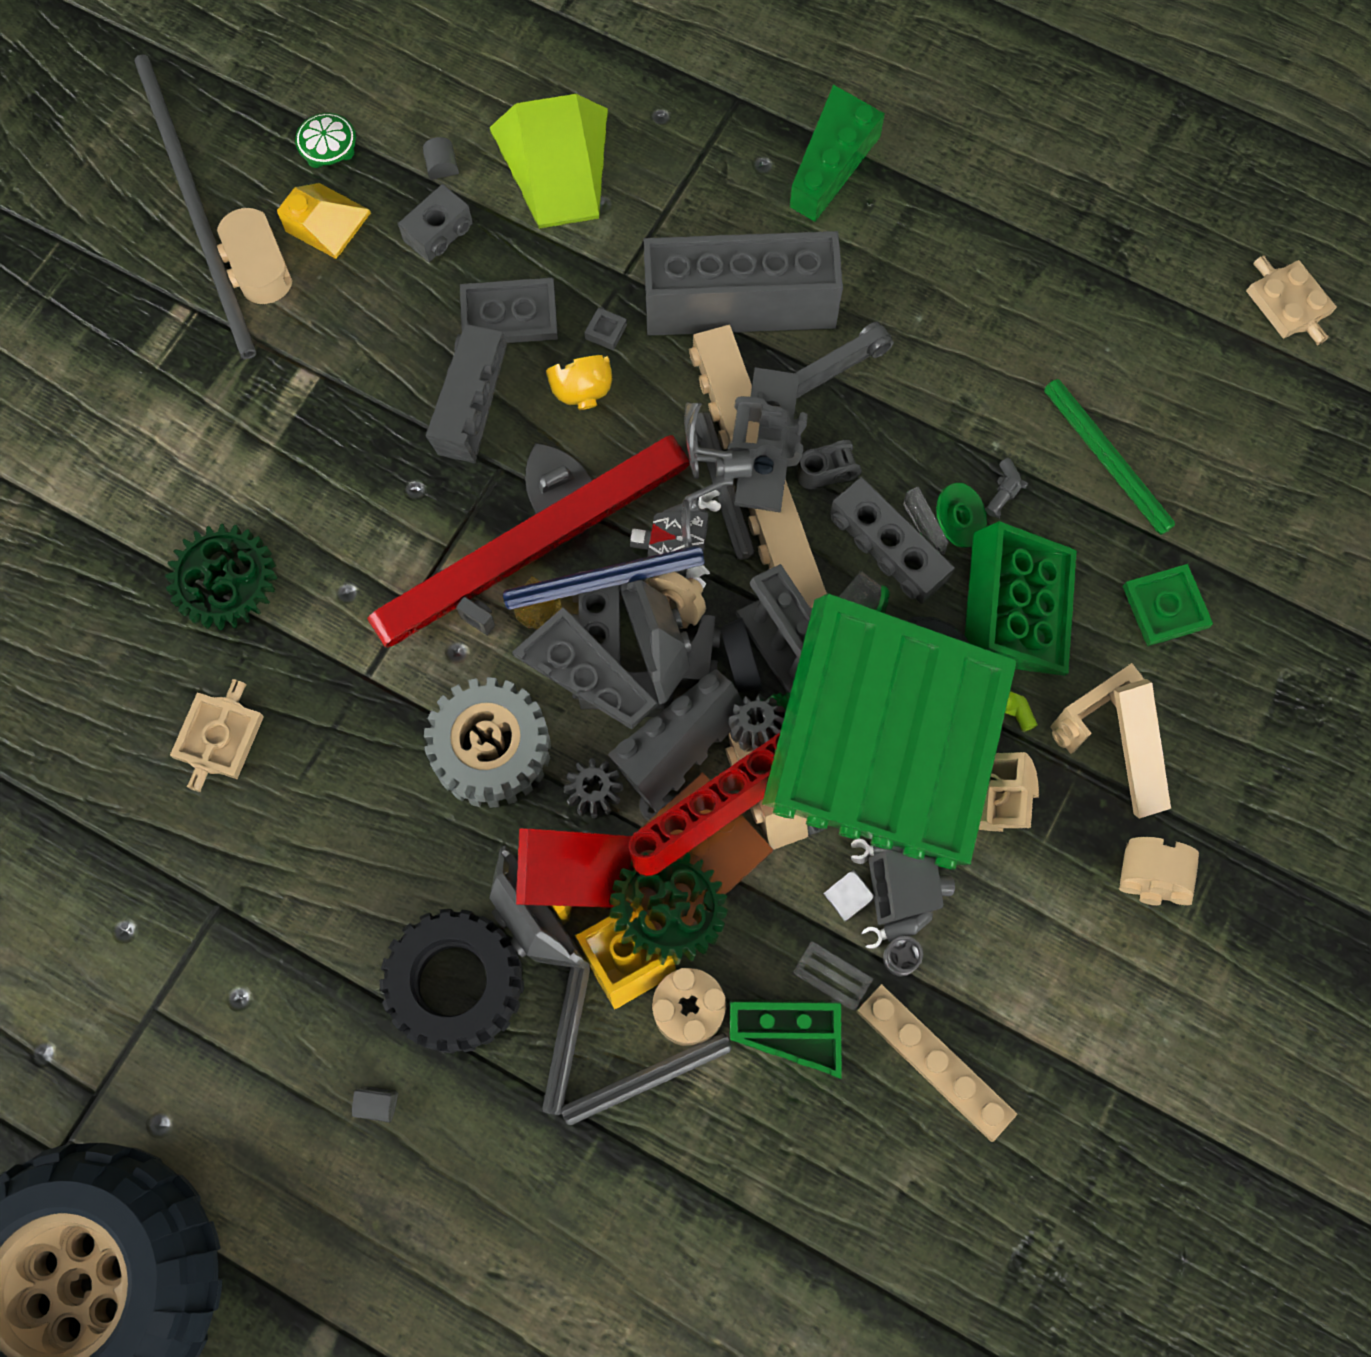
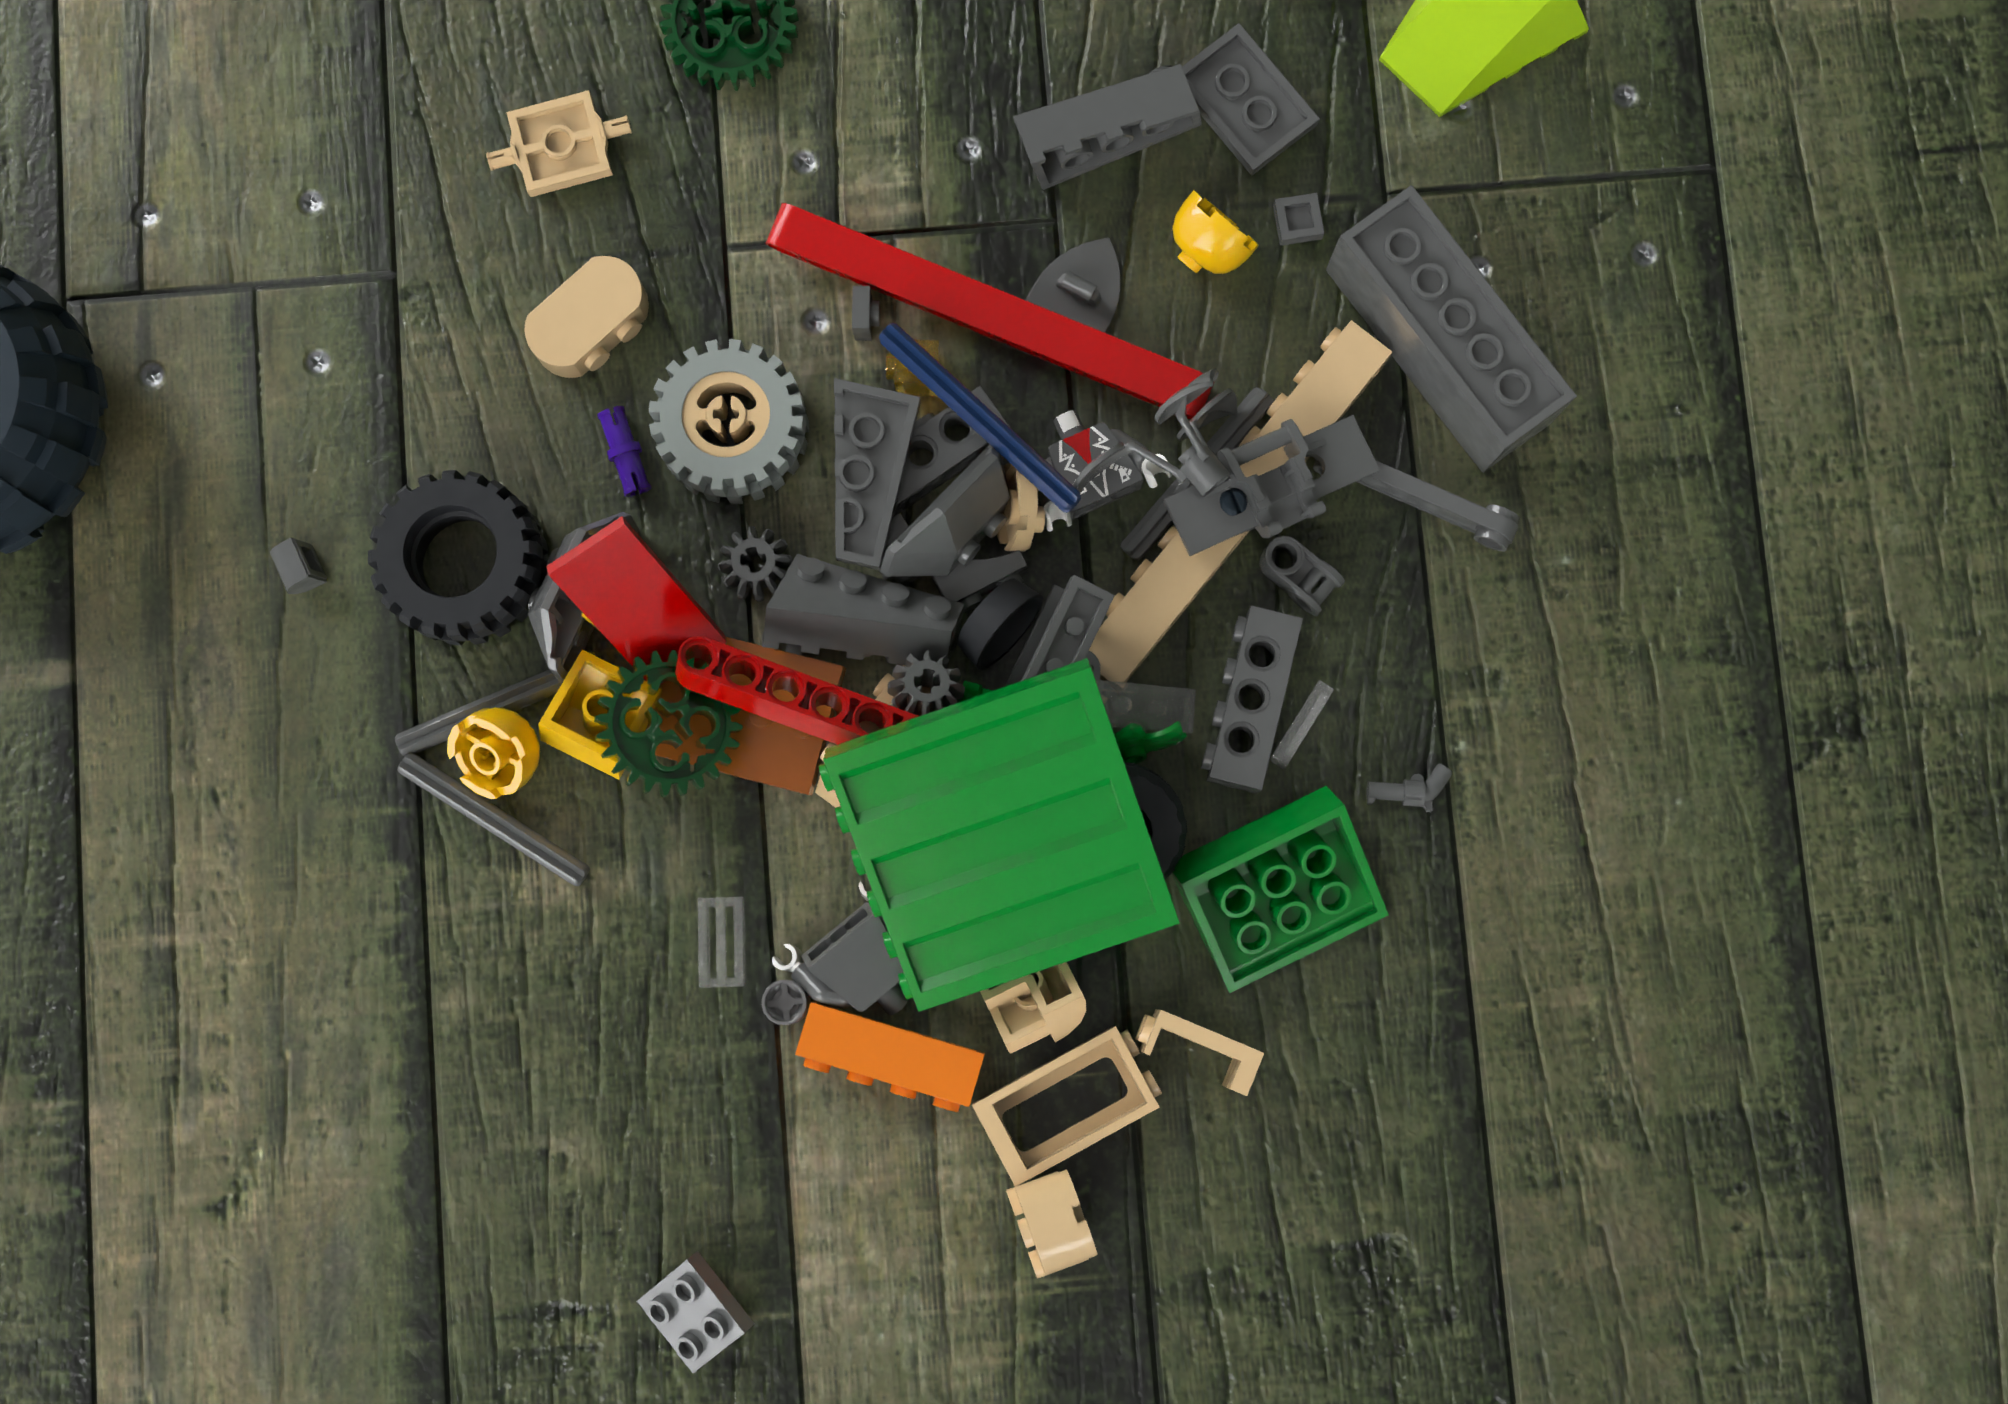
camera: 60 degrees right, 10 degrees up
tan brick [652,968,726,1046] -> none
green wedge [729,999,842,1079] -> none
green wedge [790,84,885,222] -> none
slope [823,870,875,922] -> none
tan plate [856,984,1018,1142] -> none
green dish [936,483,987,548] -> none
lime arm [1005,692,1038,732] -> none
green axle [1044,379,1175,535] -> none
tan tile [1114,679,1171,819] -> none
green plate [1122,564,1213,646] -> none
tan plate [1246,255,1337,345] -> none
none -> yellow cylinder [447,707,540,799]
none -> tan brick [525,256,649,378]
none -> dark purple pin [597,406,652,497]
none -> plate [637,1251,755,1373]
none -> orange brick [795,1002,985,1112]
none -> tan piece [972,1026,1162,1187]

